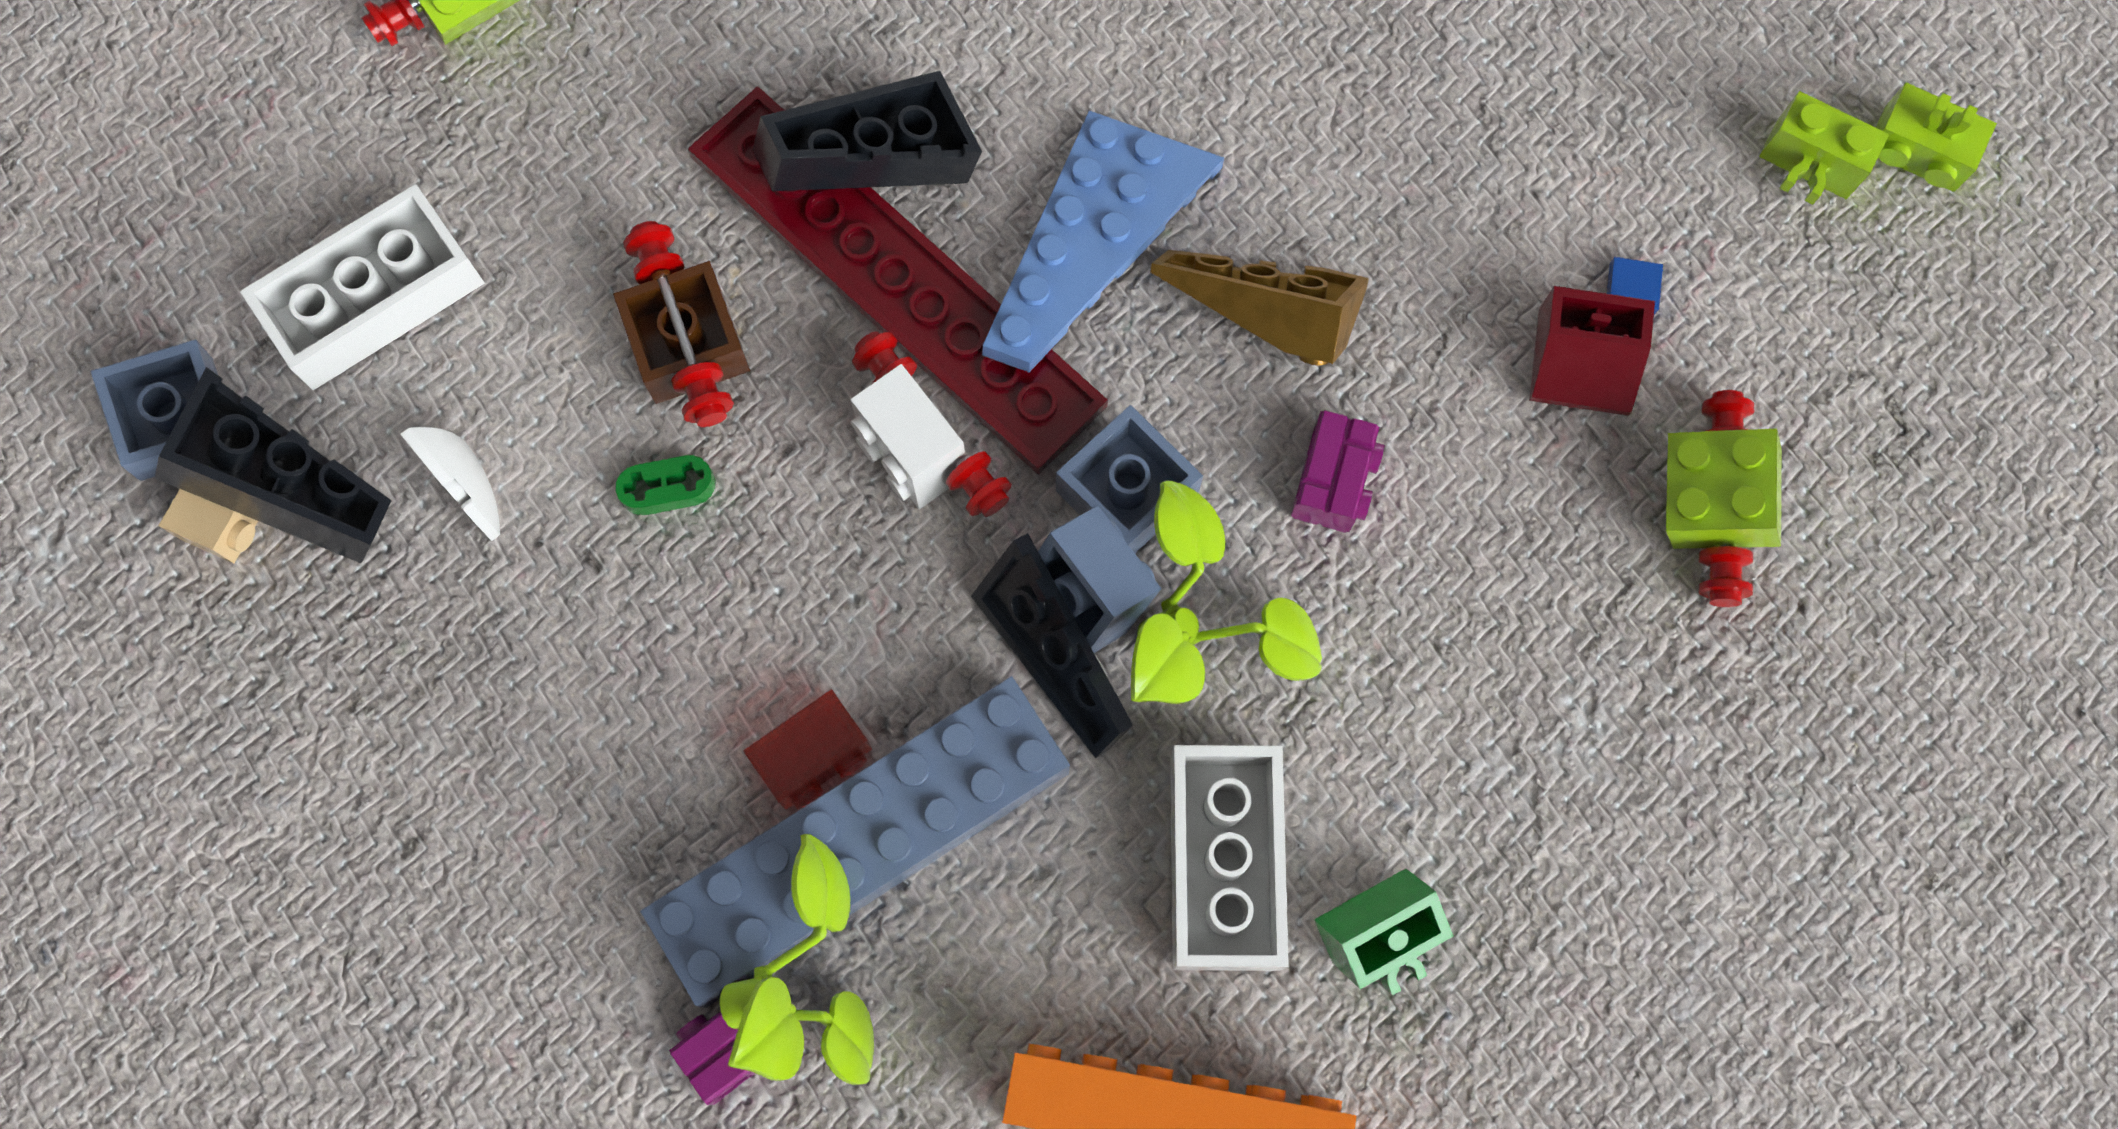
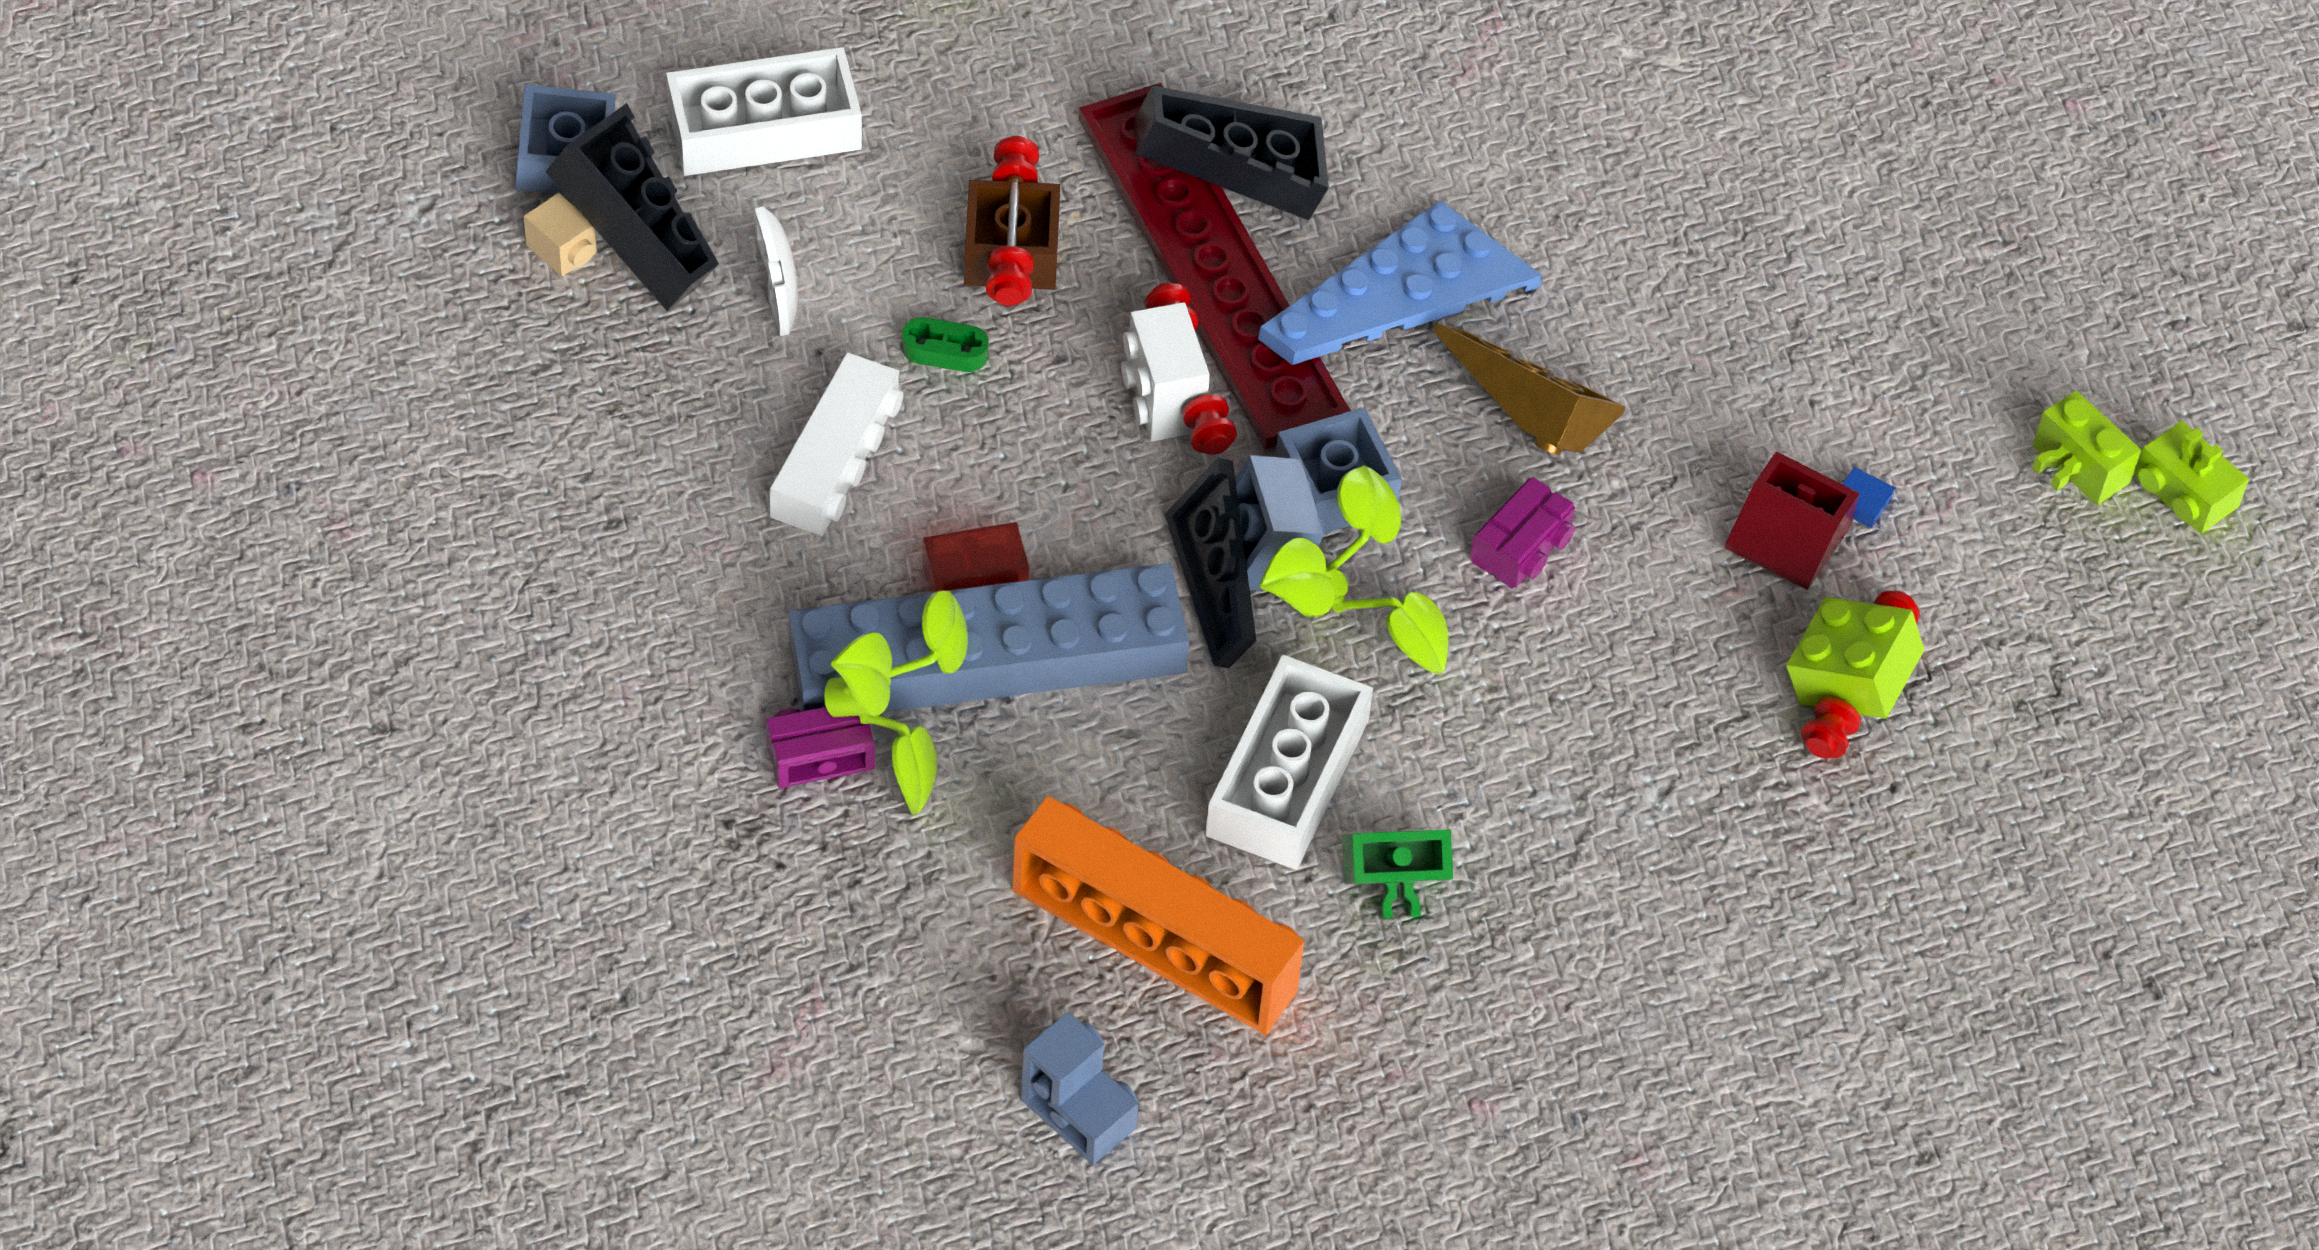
camera: 20 degrees right, 20 degrees down
none -> white brick [770,352,903,536]

